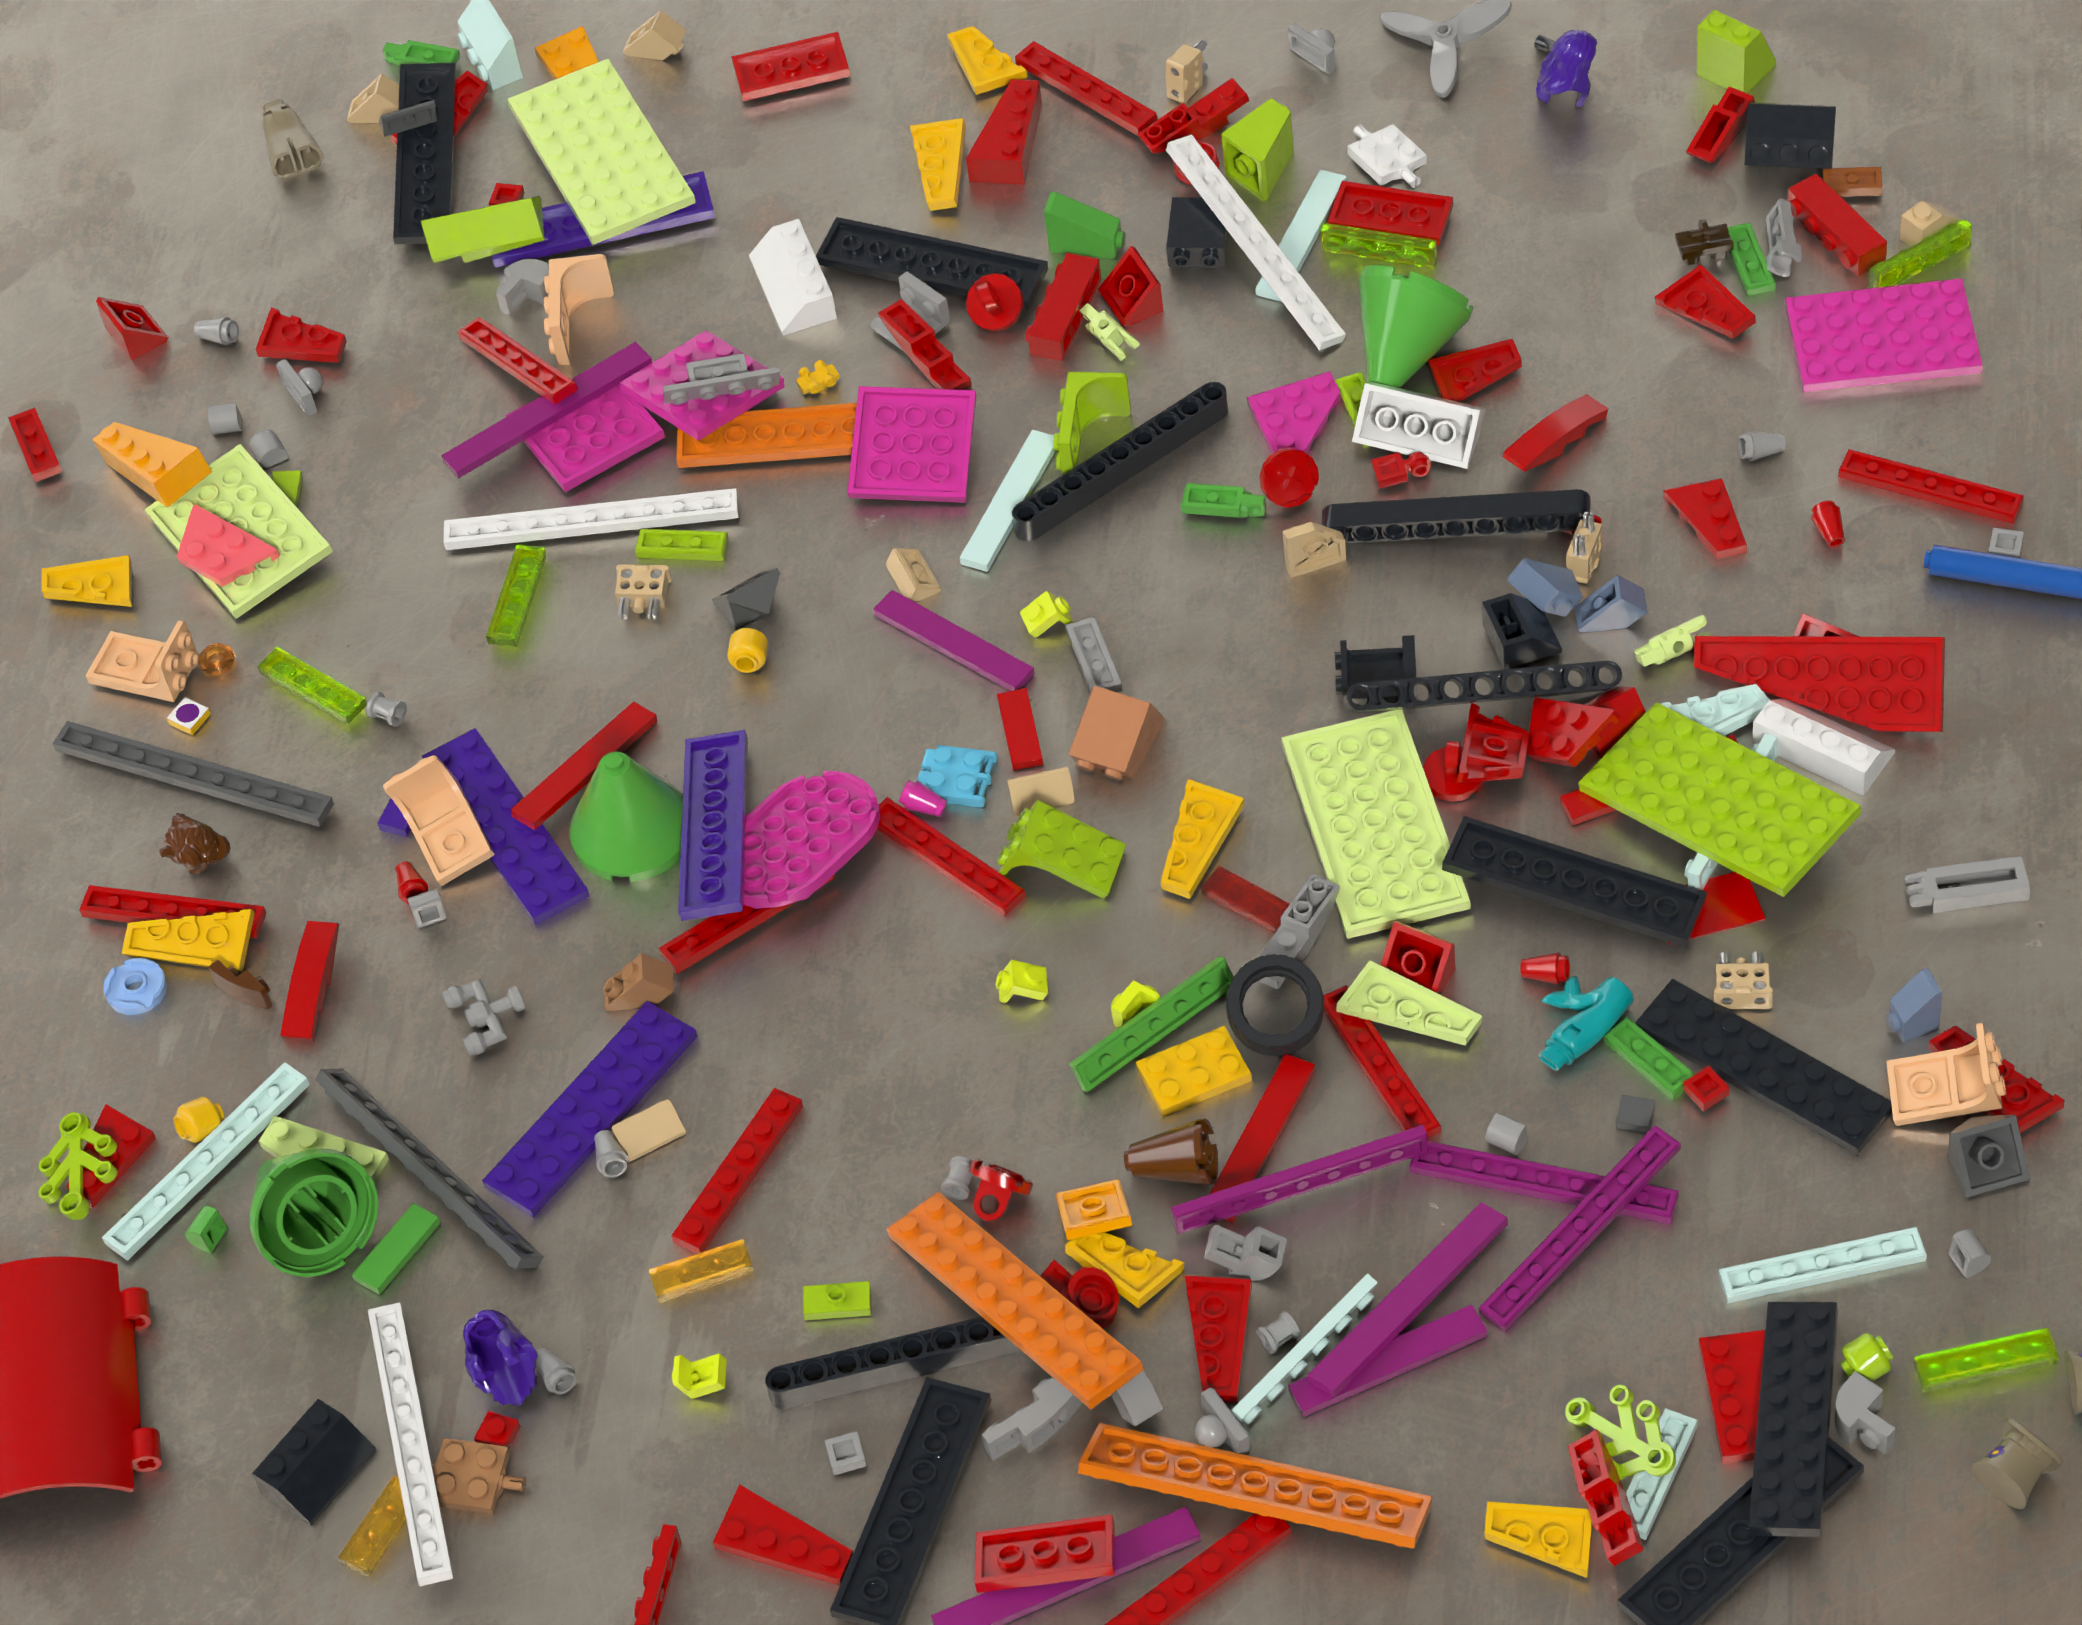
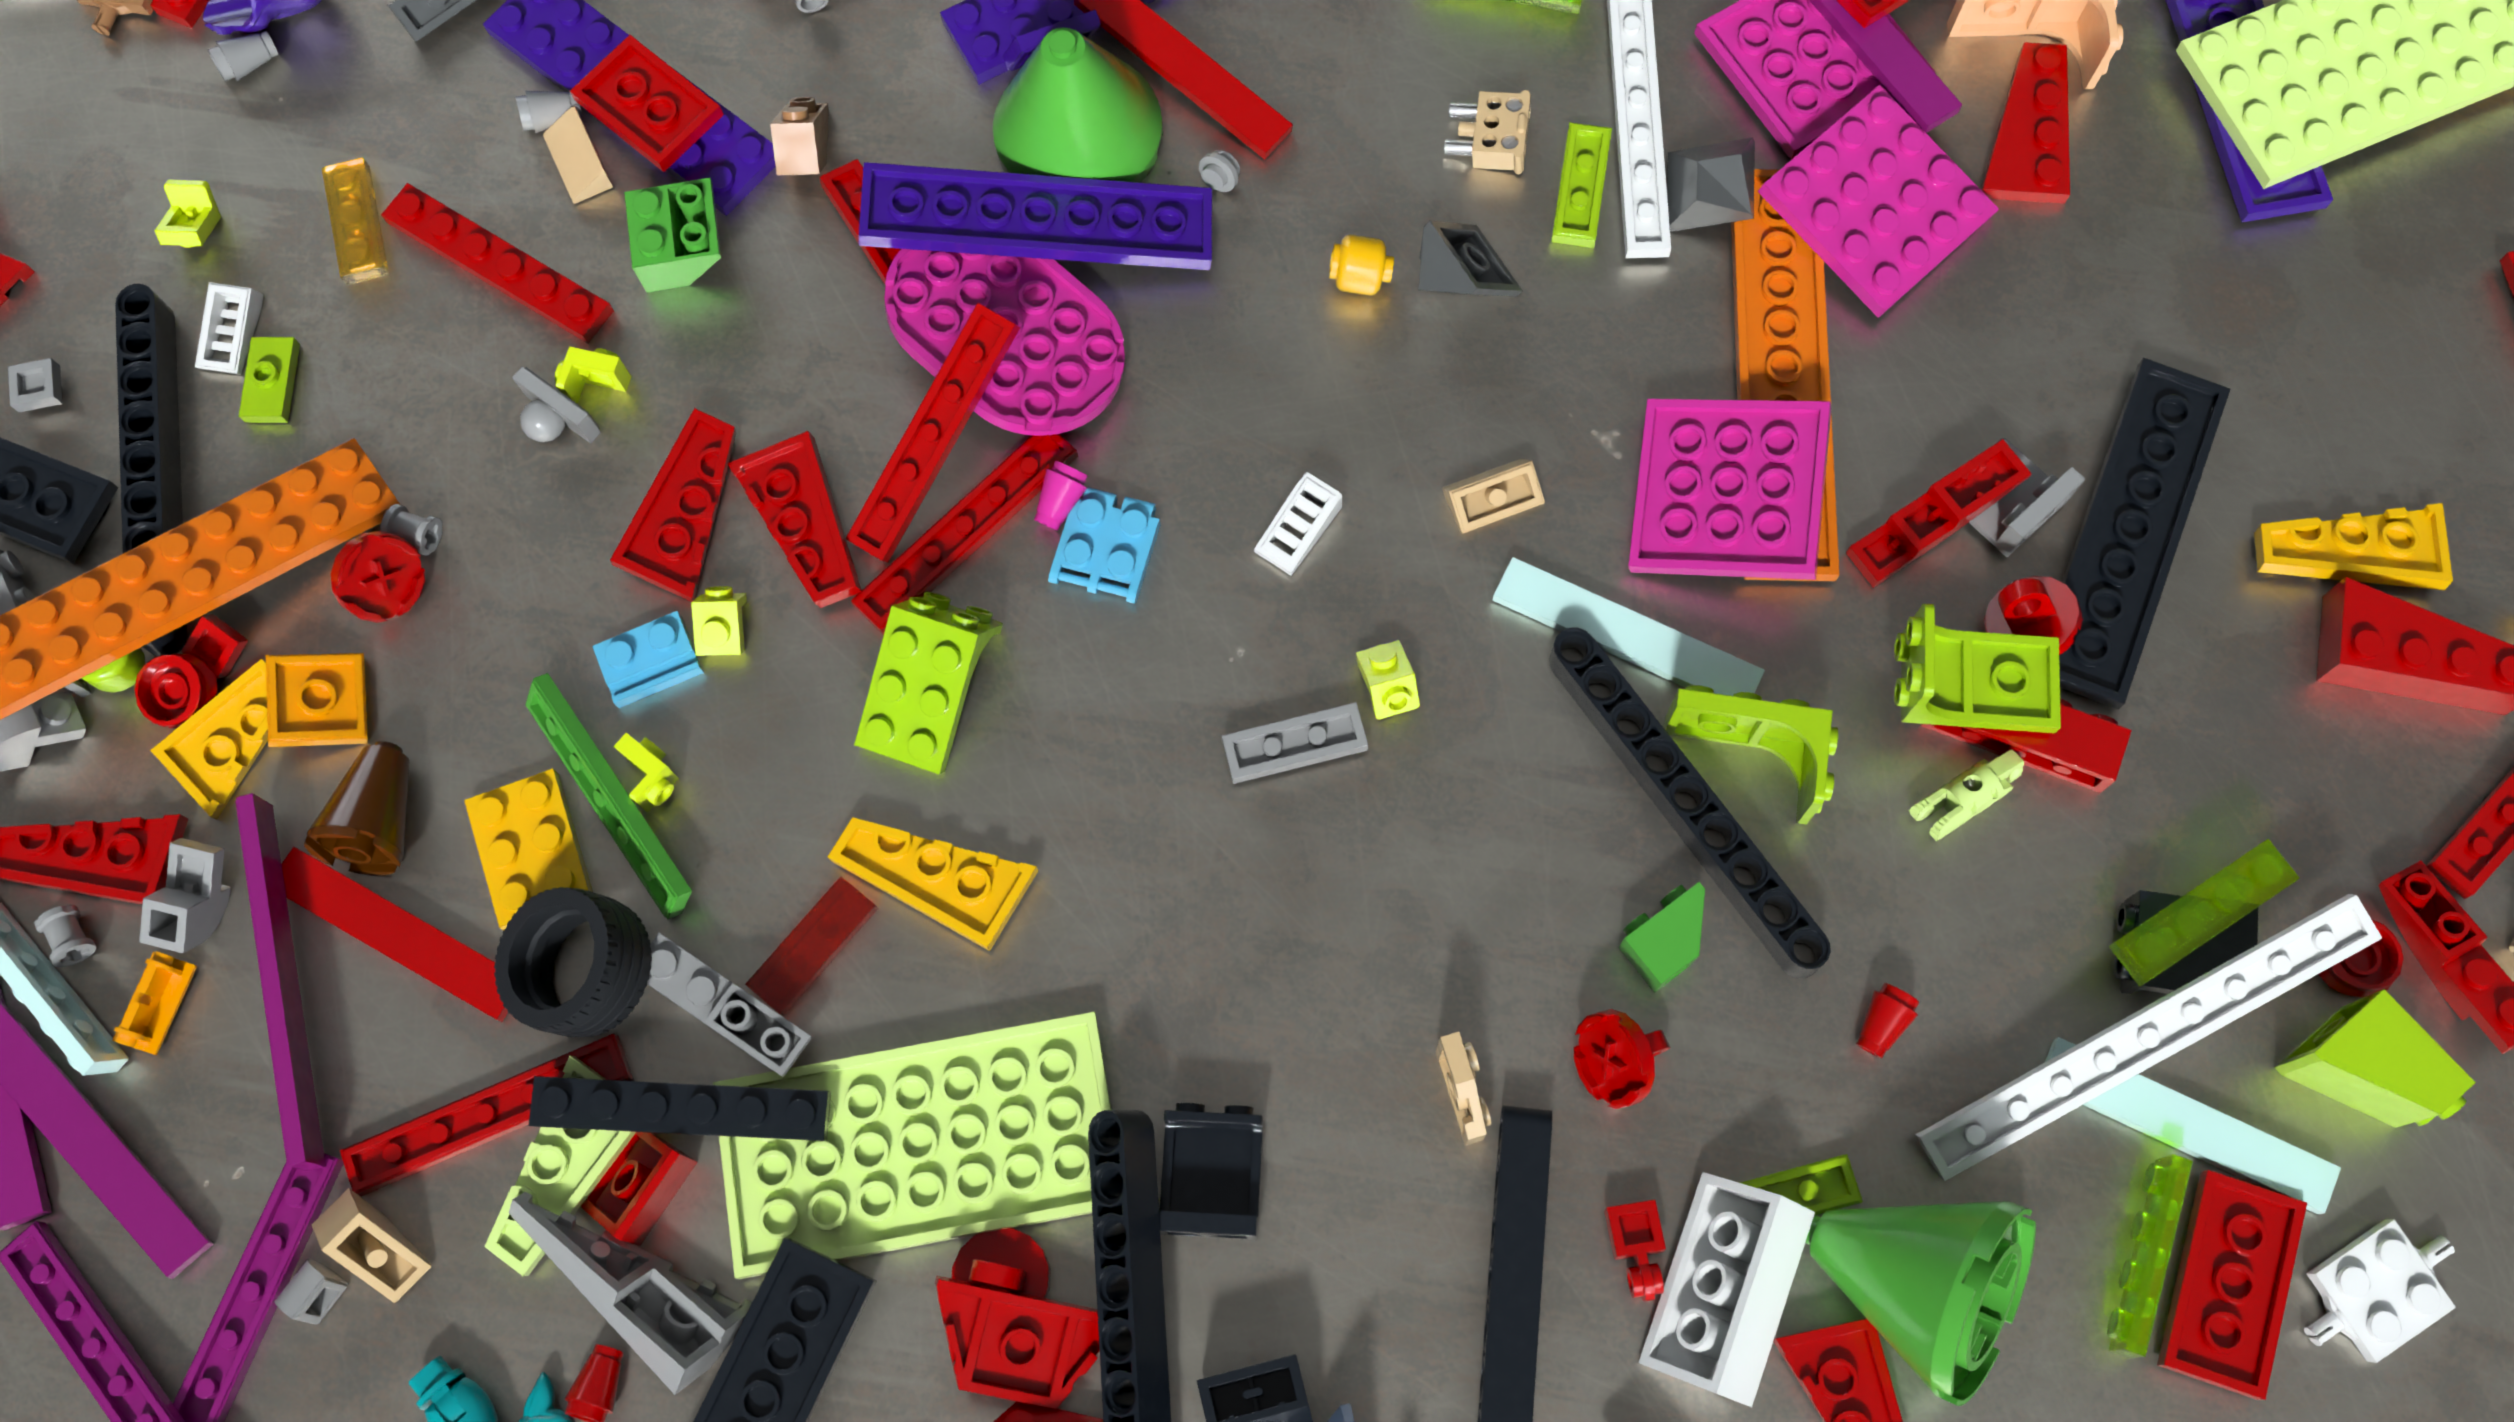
camera: 90 degrees right, 20 degrees up
light grey bracket [663,353,780,405] -> none
white slope [749,219,837,336] -> none
yellow piece [796,360,840,395] -> none
magenta tile [873,590,1035,691] -> none
red tile [997,688,1043,771] -> none
tan slope [1007,767,1075,816] -> none
bright green slope [1044,192,1126,259] -> none
nougat slope [1068,686,1165,781] -> none
red slope [1098,246,1164,327] -> none
bright green hinge [1180,483,1267,518] -> none
dark pink plate [1247,371,1341,454] -> none
none -> light orange hinge [112,951,197,1055]
none -> white slope [195,282,264,375]
none -> tan slope [312,1188,432,1303]
none -> light grey wedge [508,1192,752,1395]
none -> light grey tile [512,366,601,443]
none -> black plate [528,1076,831,1141]
none -> neon yellow bracket [555,346,632,404]
none -> red plate [570,35,724,172]
none -> medium azure plate [592,611,704,708]
none -> red wing [610,408,736,602]
none -> bright green slope [624,178,721,293]
none -> red wing [727,431,862,608]
none -> red plate [845,303,1021,563]
none -> dark purple tile [1002,10,1101,71]
none -> light grey plate [1199,150,1240,192]
none -> white slope [1254,472,1343,576]
none -> bright green slope [1619,882,1705,993]
none -> dark grey slope [1667,137,1755,232]
none -> red cone [1856,983,1920,1059]
none -> lime bracket [1894,604,2061,733]
none -> red wing [1981,42,2070,204]
none -> clear neon green plate [2109,839,2300,987]

